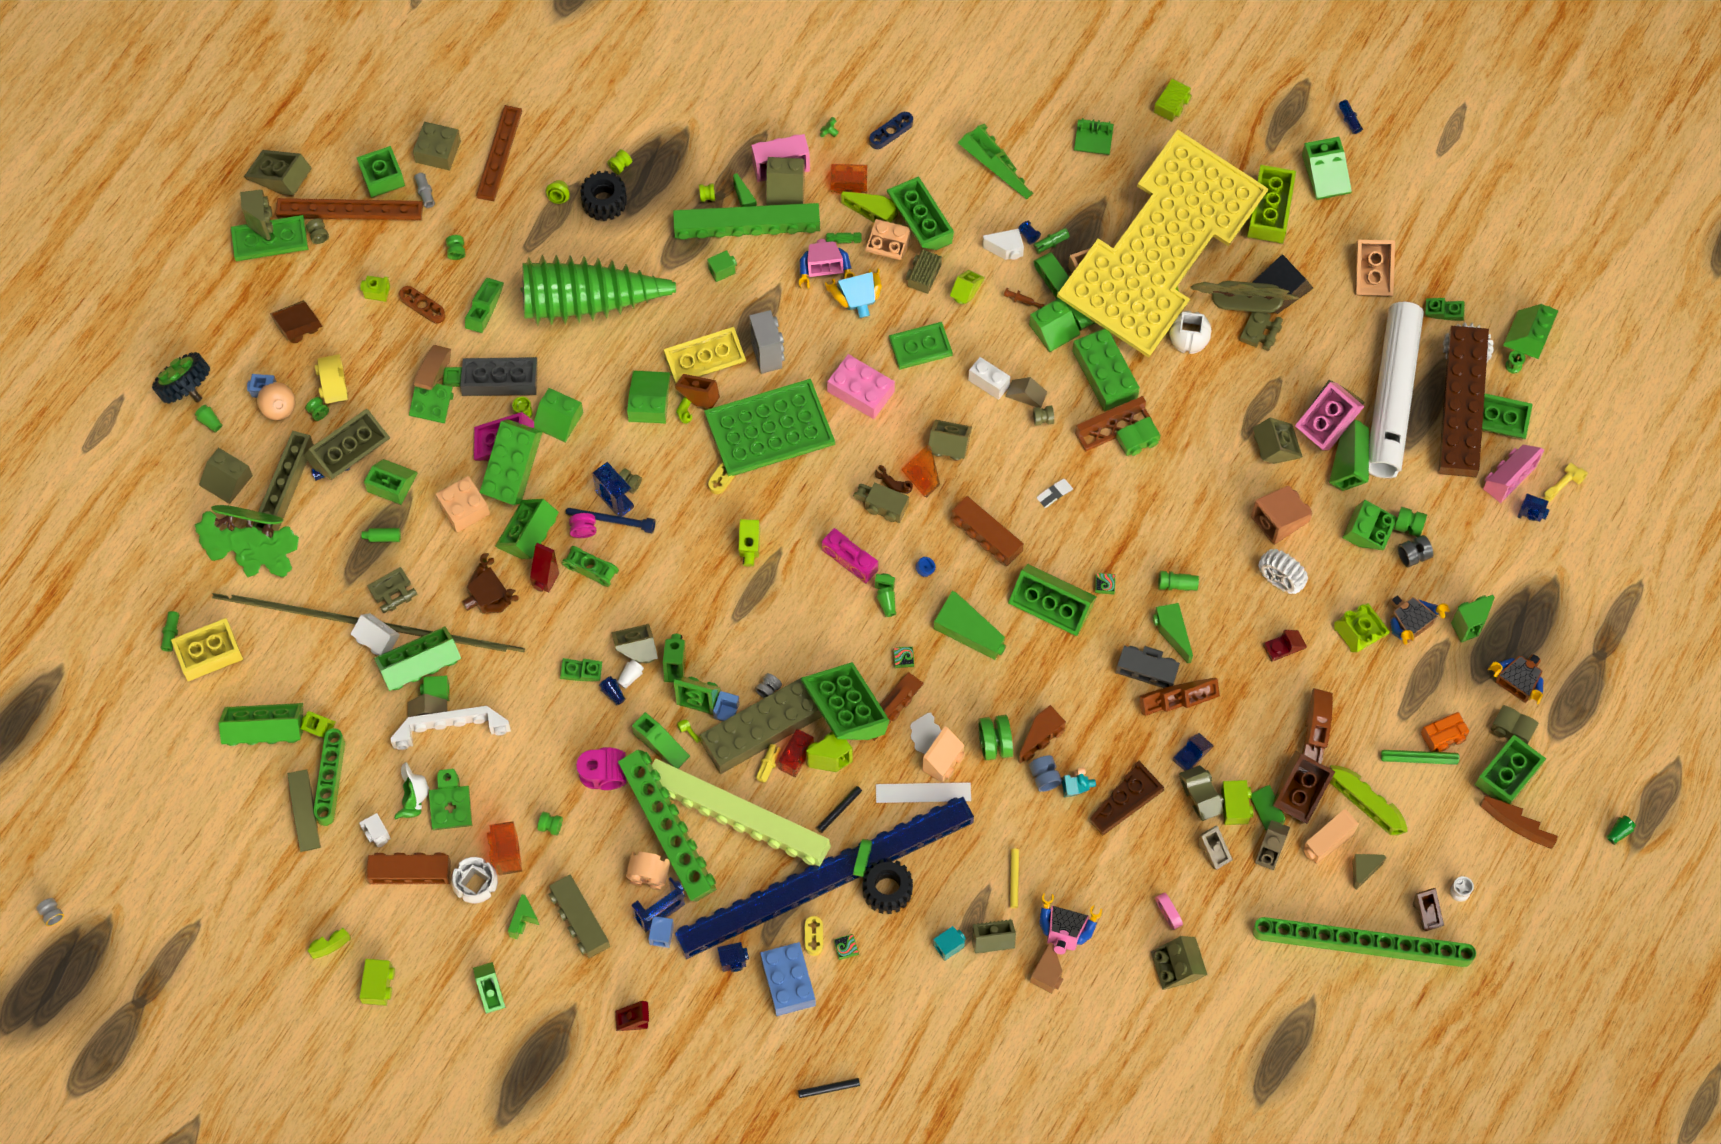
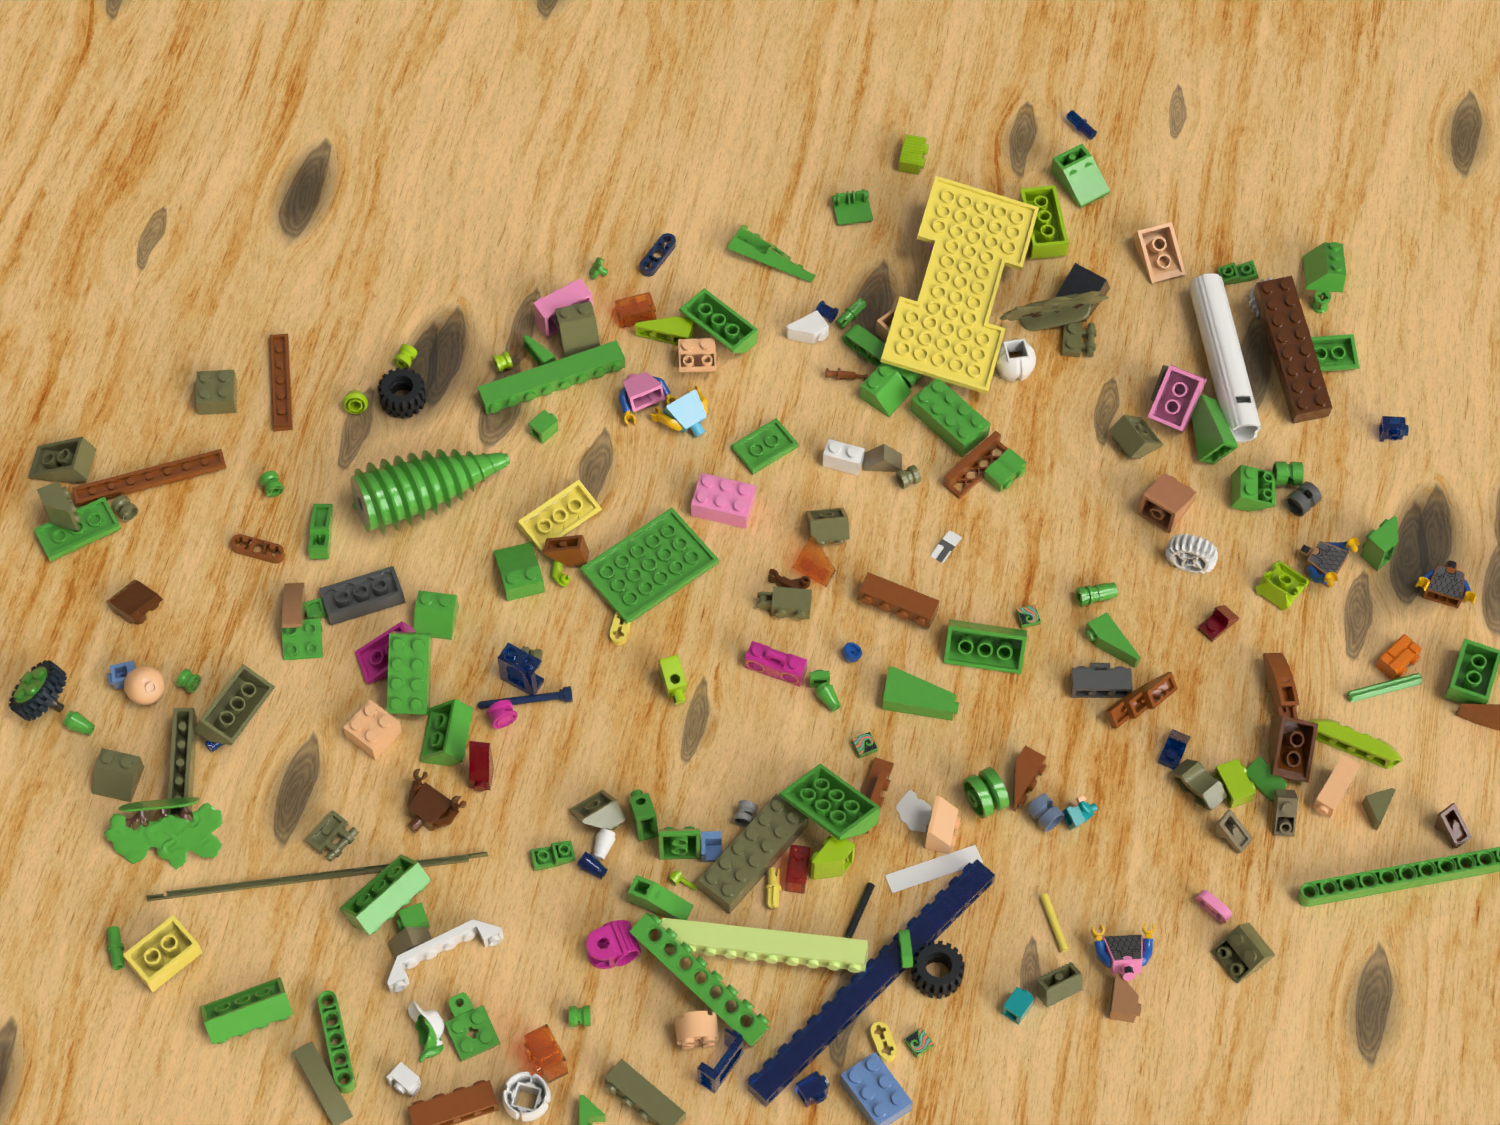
camera: 20 degrees left, 5 degrees down
lime brick [301,711,336,738] -> none
light yellow brick [315,354,348,404] -> none
white brick [351,613,400,656] -> none
bright green brick [356,146,405,198] -> none
lime brick [360,276,390,302] -> none
bright green cylinder [362,528,401,542] -> none
bright green slope [364,459,418,505] -> none
light grey pin [414,173,435,208] -> none
lime wheel [512,396,533,418] -> none
bright green piece [562,546,619,587] -> none
medium blue panel [649,916,674,948] -> none
light grey brick [749,310,785,374] -> none
bright green axle [826,232,862,243] -> none
olive brick [906,249,942,294] -> none
lime slope [950,270,985,304] -> none
reddish brown wing [1090,761,1164,836] -> none
white wheel [1450,876,1474,902] -> none
bright pink slope [1483,445,1544,503] -> none
olive brick [1491,705,1539,745] -> none
light yellow brick [1543,463,1588,502] -> none

